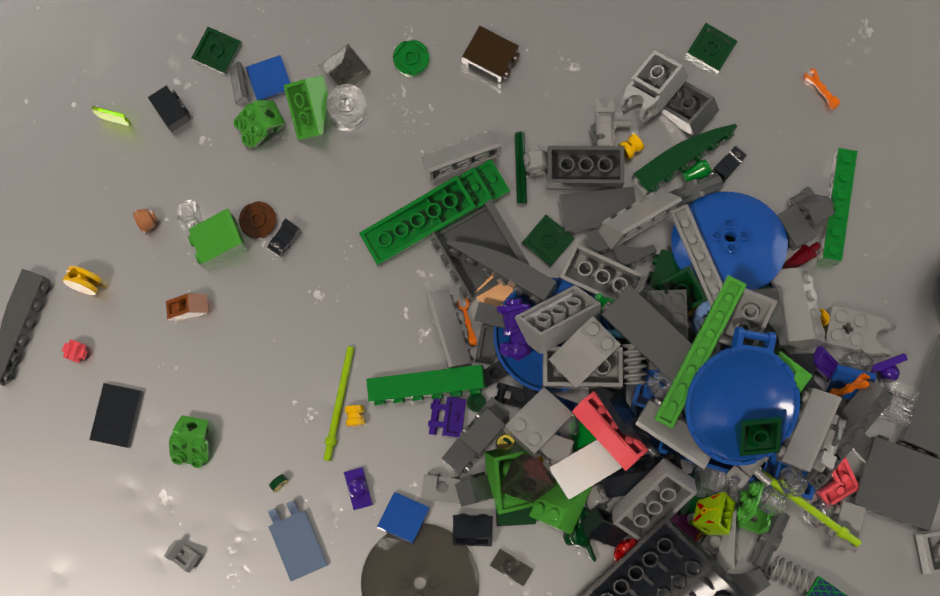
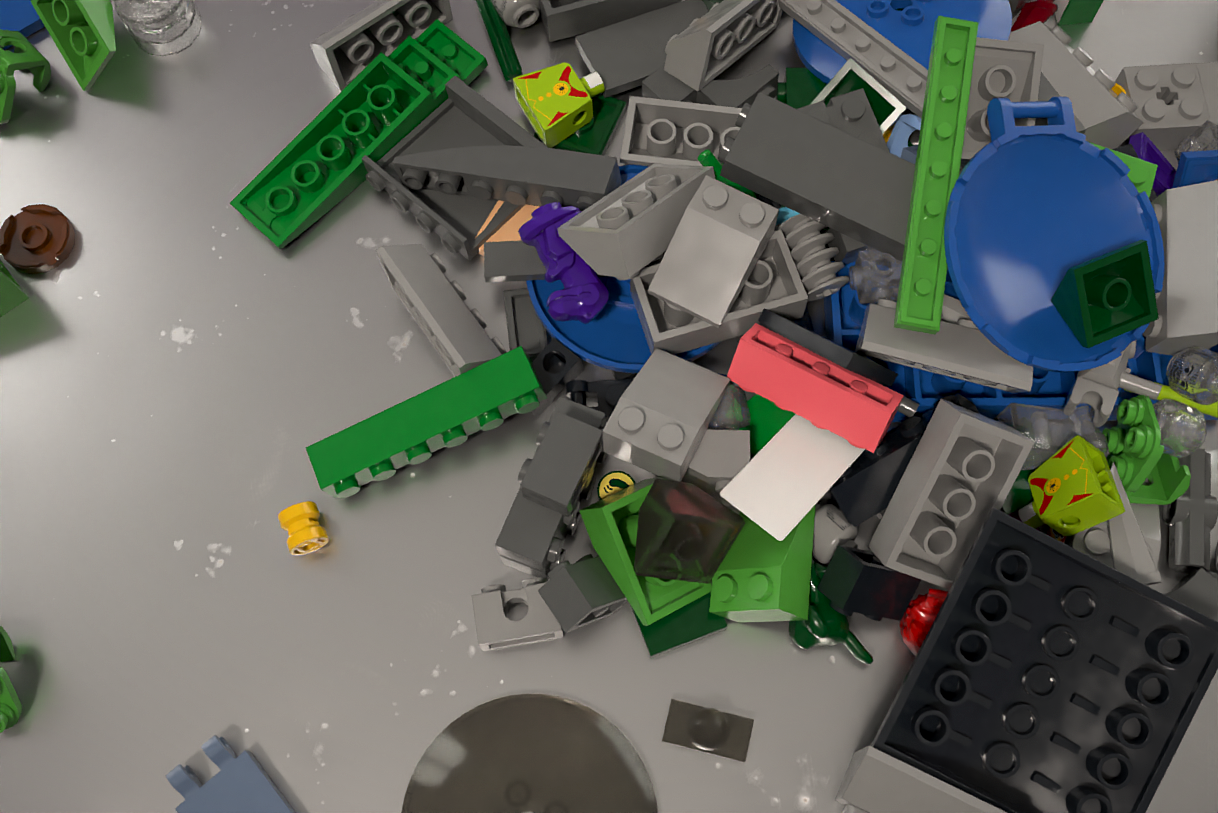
camera: 15 degrees left, 10 degrees down
black leg [267,218,302,258] -> none
dark green tile [269,474,288,493] -> none
lime bar [323,346,355,461] -> none
dark purple tile [344,467,373,510] -> none
blue tile [377,492,430,544] -> none
dark purple plate [428,397,466,438] -> none
black brick [452,513,493,546] -> none
orange piece [457,299,477,347] -> none
dark green tile [467,394,486,413] -> none
none -> lime torso [513,62,605,148]

